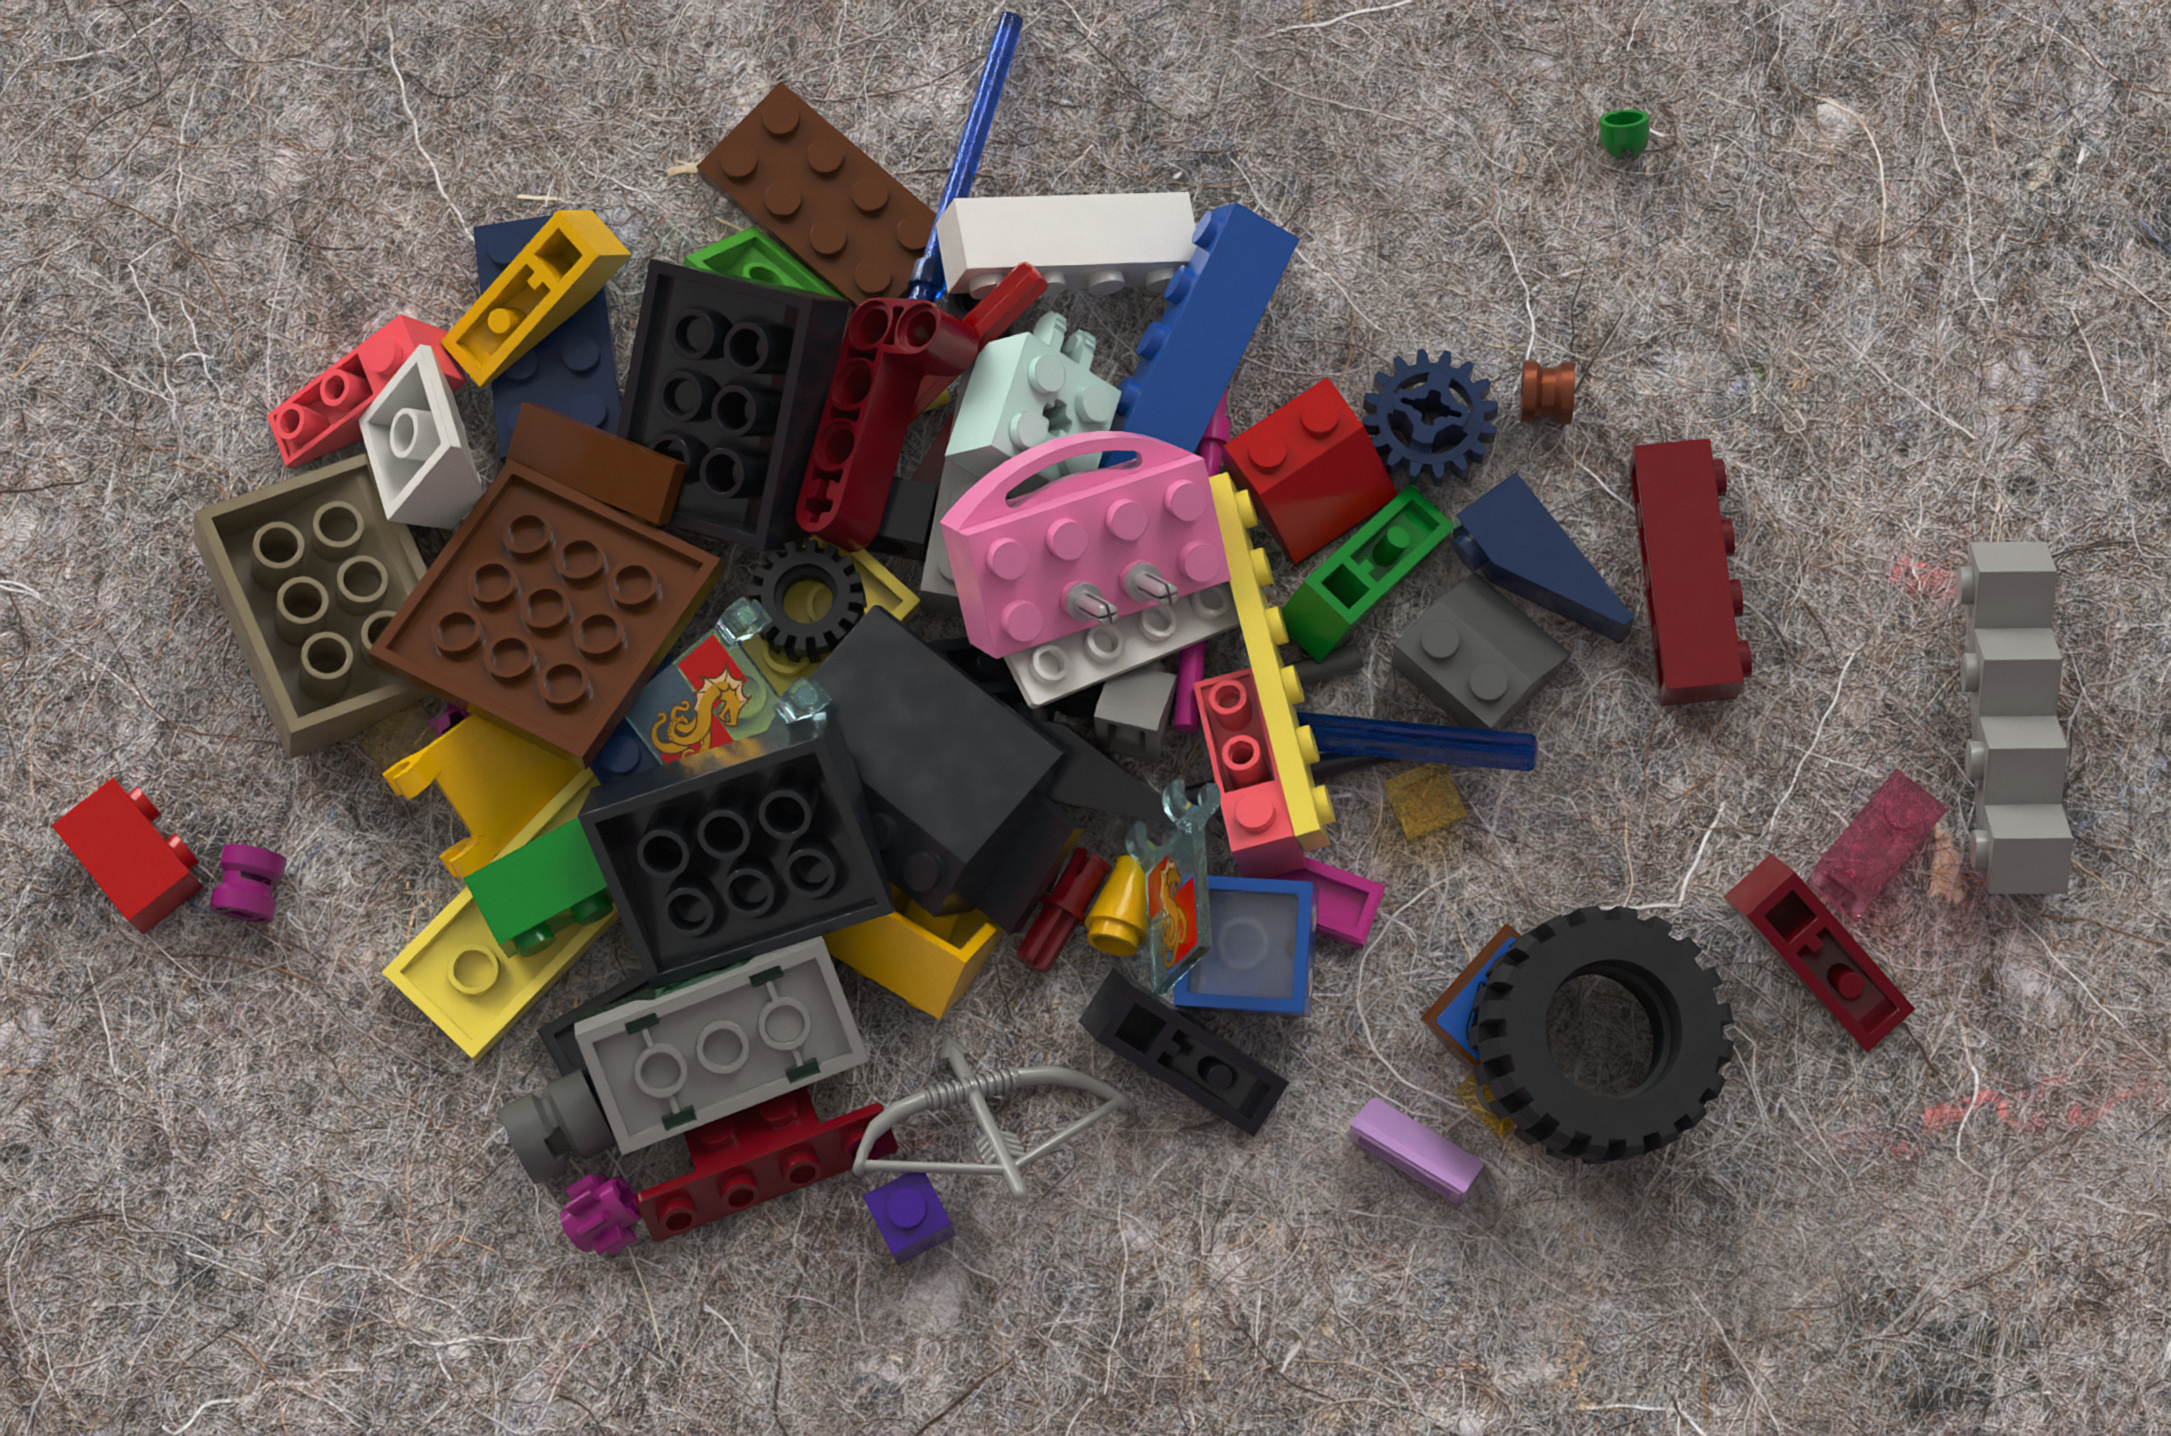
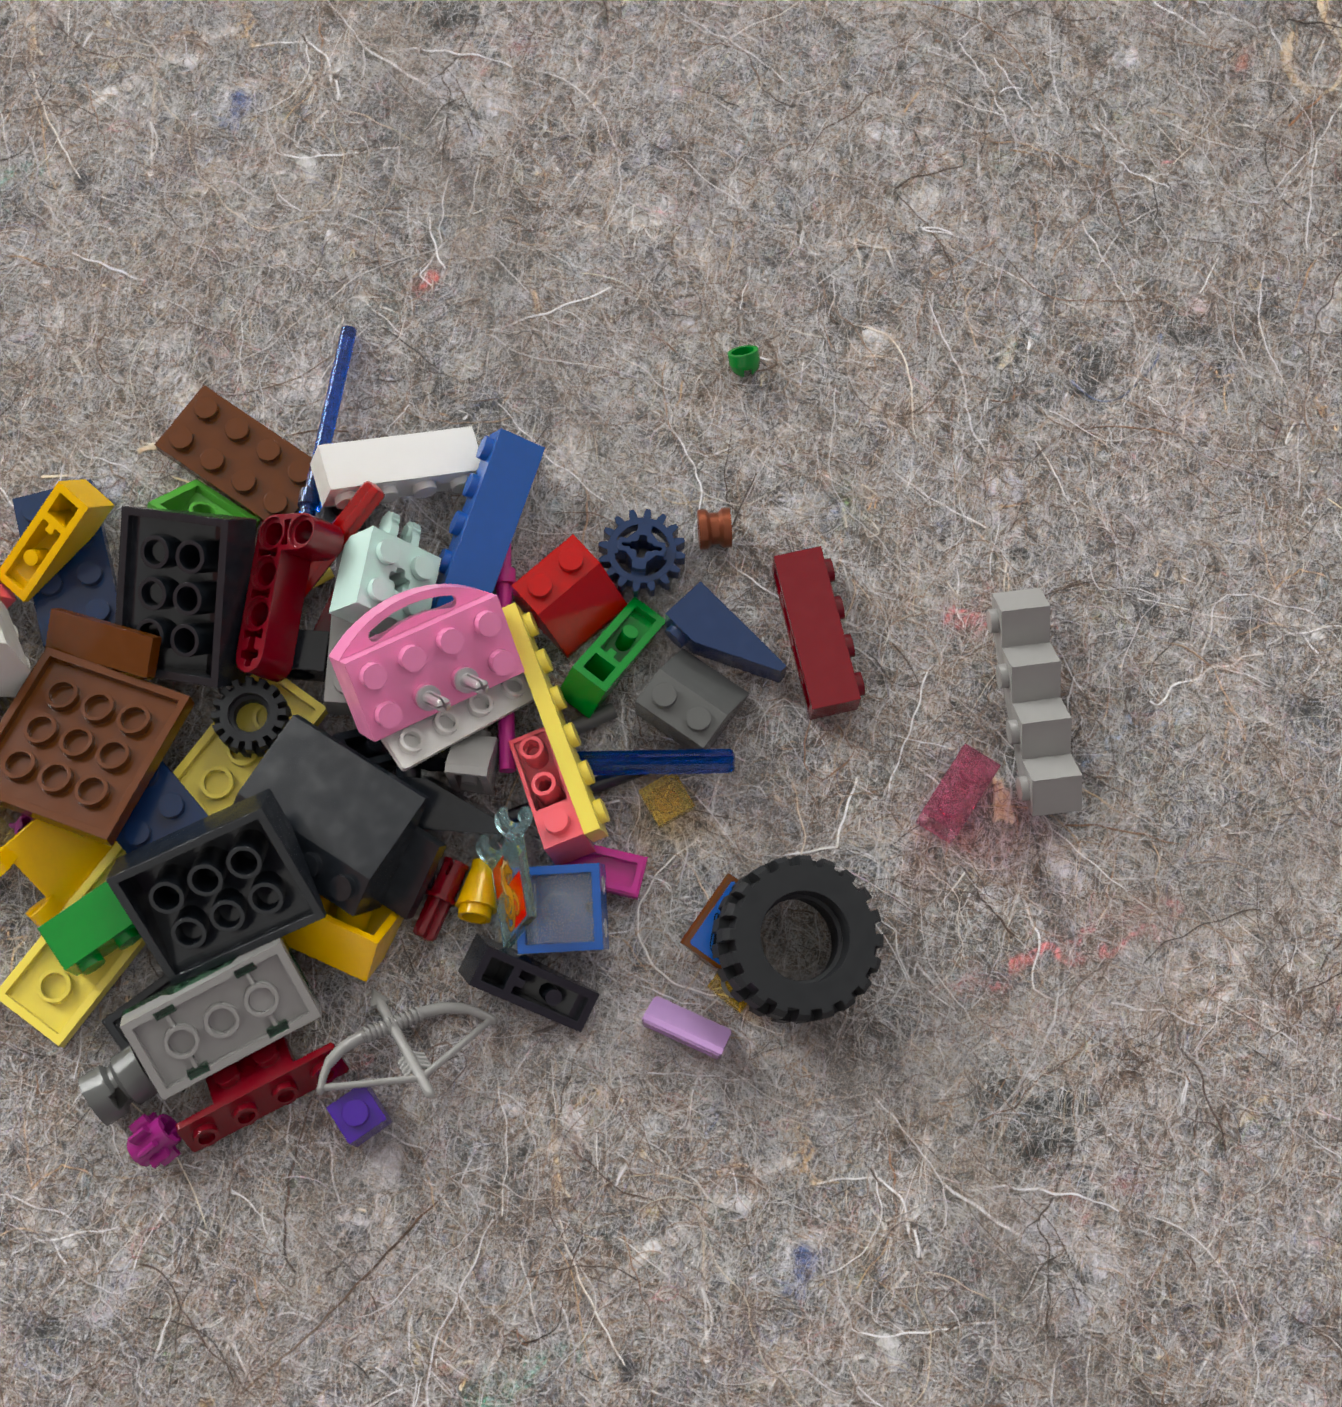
camera: 15 degrees left, 0 degrees up
flag [624,597,833,765] -> none
dark red slope [1723,854,1915,1053] -> none

